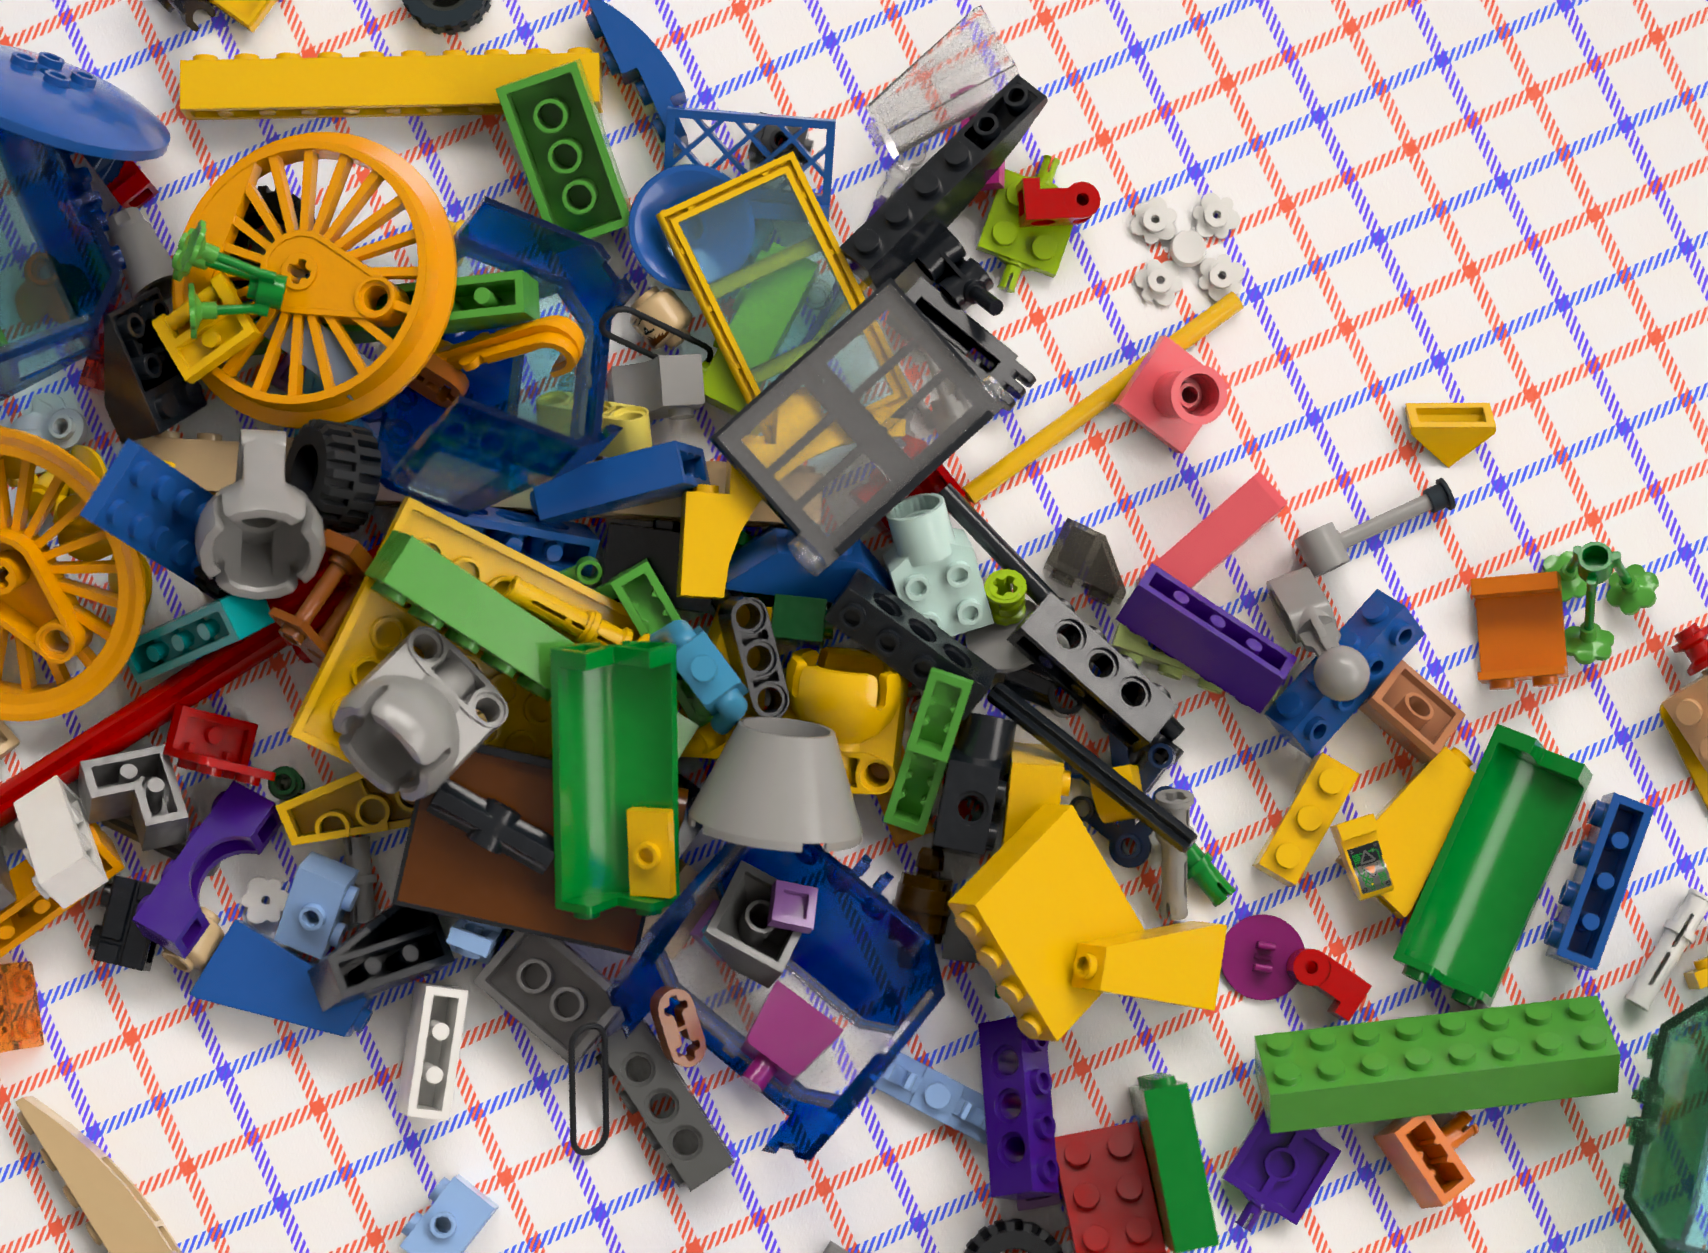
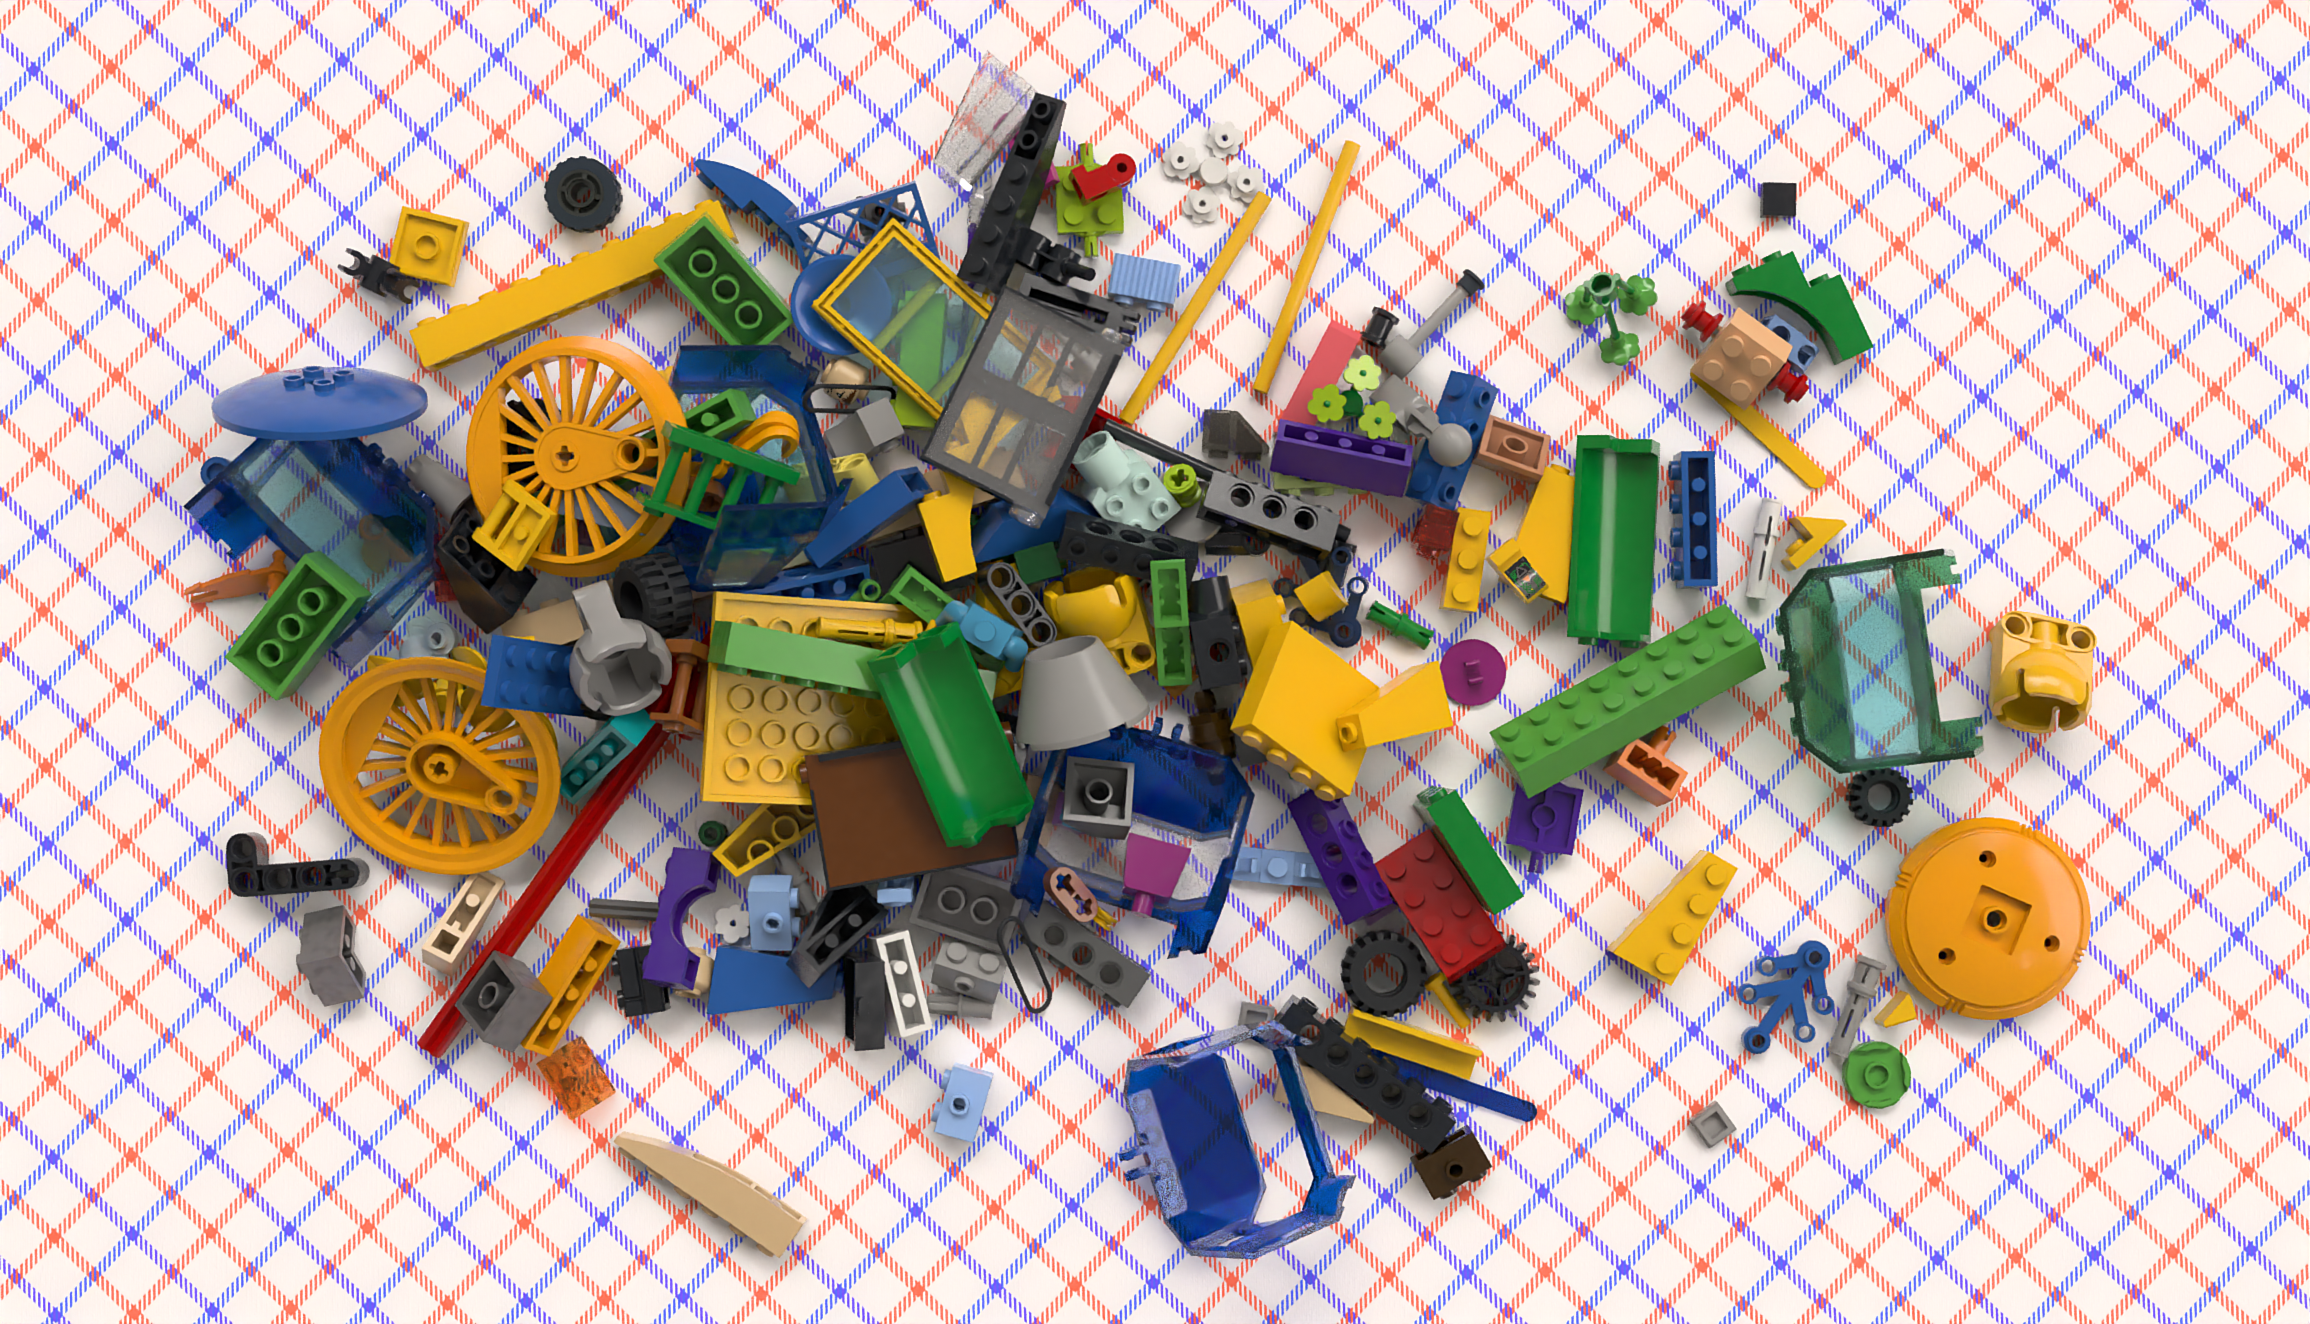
camera: 20 degrees left, 5 degrees up
white brick [13,775,108,909] -> none
flat silver brick [77,744,189,851] -> none
red leg [82,154,159,209] -> none
red bracket [163,704,276,786] -> none
plant [172,220,288,339] -> none
light grey piece [333,626,508,801] -> none
black piece [426,778,554,875] -> none
yellow plate [626,807,677,899] -> none
medium lavender tile [767,880,818,934] -> none
black axle [987,682,1197,853] -> none
coral plant [1113,335,1229,454] -> none
light grey pin [1155,789,1194,920] -> none
red leg [1286,948,1372,1022] -> none
yellow slope [1405,403,1496,468] -> none
orange panel [1470,571,1569,690] -> none
none -> green fence [635,420,801,550]
none -> black container [844,951,885,1051]
none -> light grey axle [926,993,993,1020]
none -> light grey brick [930,935,1007,1004]
none -> yellow piece [1093,905,1118,932]
none -> light blue brick [1108,253,1181,313]
none -> yellow piece [1252,140,1361,395]
none -> lime plant [1307,355,1396,439]
none -> black bush [1360,306,1400,350]
none -> clear red brick [1409,503,1460,560]

